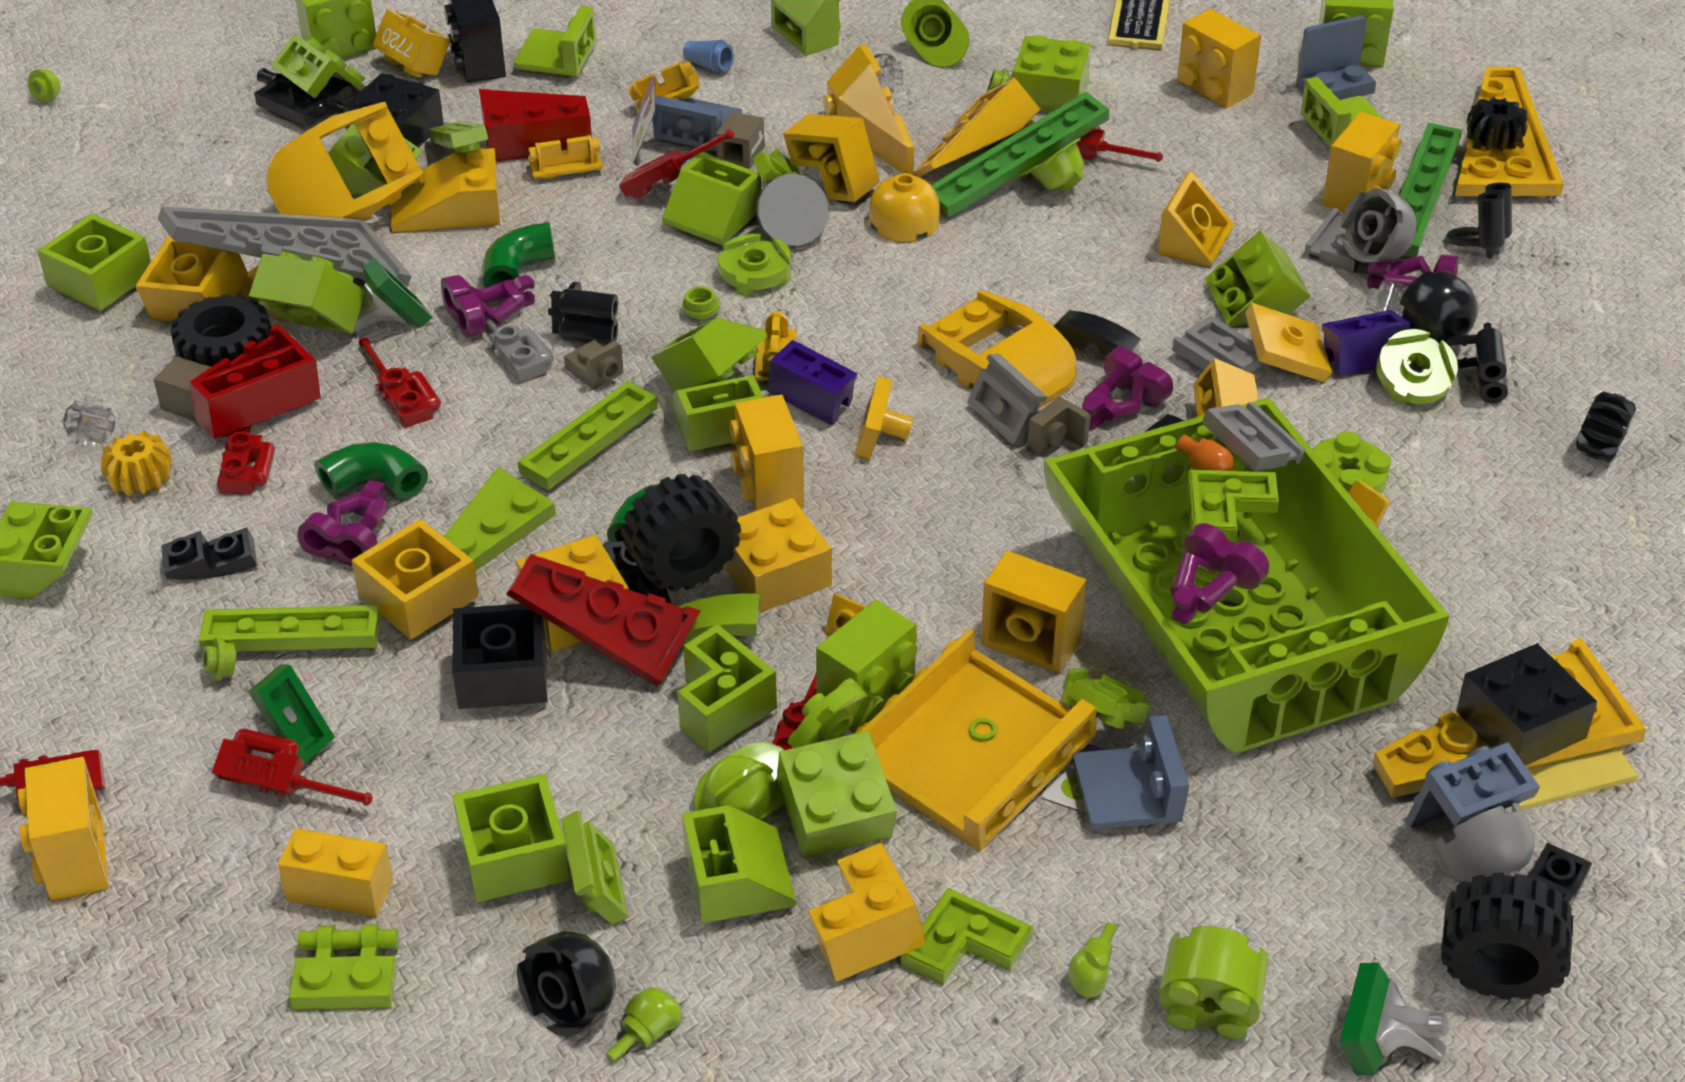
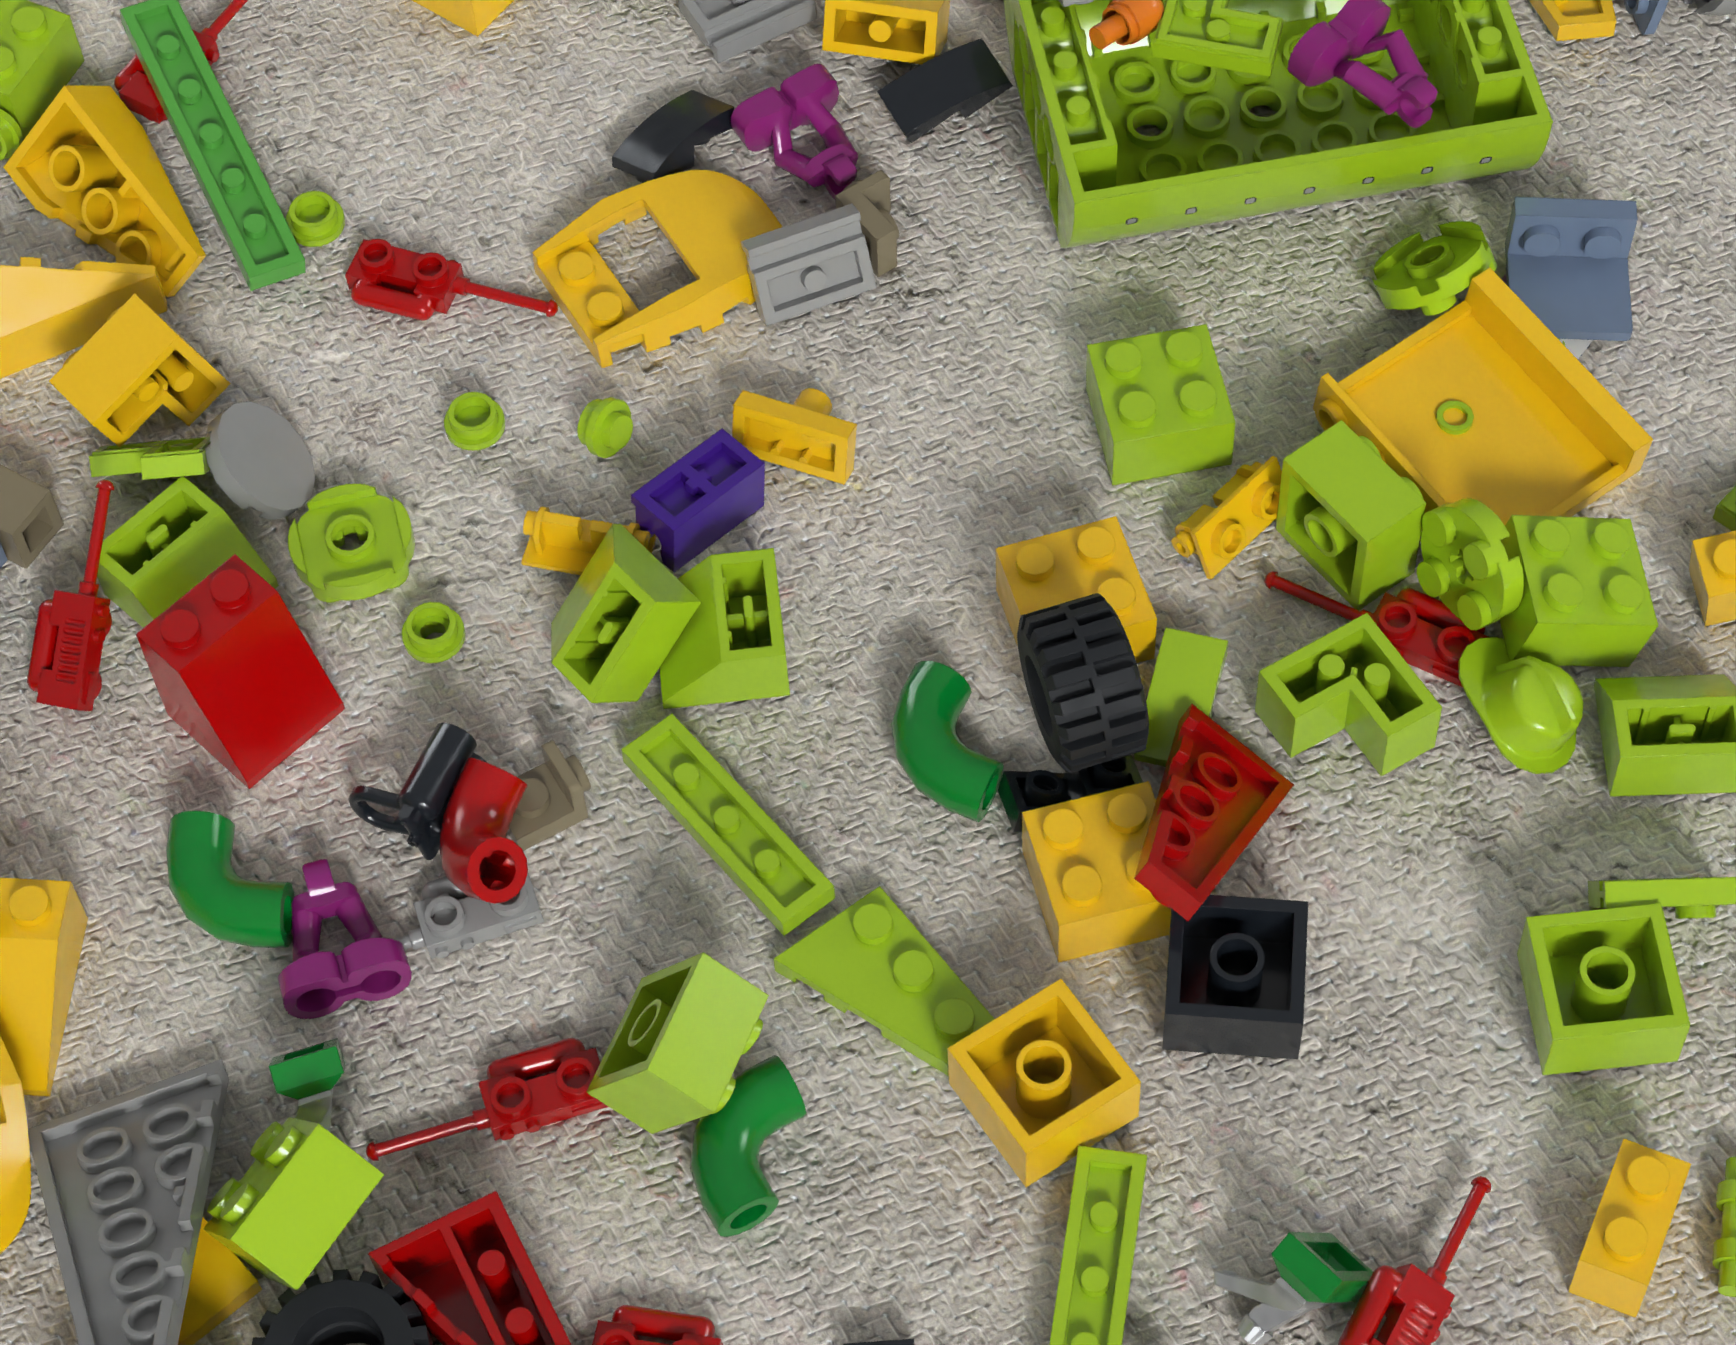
camera: 75 degrees left, 15 degrees up
magenta piece [297,480,388,566] -> none
yellow brick [729,394,804,511] -> none
yellow cylinder [869,173,940,242] -> none
yellow brick [981,550,1087,674] -> none
lime piece [1016,138,1085,191] -> none
none -> red slope [136,554,345,789]
none -> lime plate [286,191,345,247]
none -> red piece [345,239,558,321]
none -> red cylinder [439,758,528,904]
none -> lime plate [444,392,505,451]
none -> lime plate [577,397,633,458]
none -> lime brick [586,952,769,1134]
none -> lime brick [1086,324,1235,486]

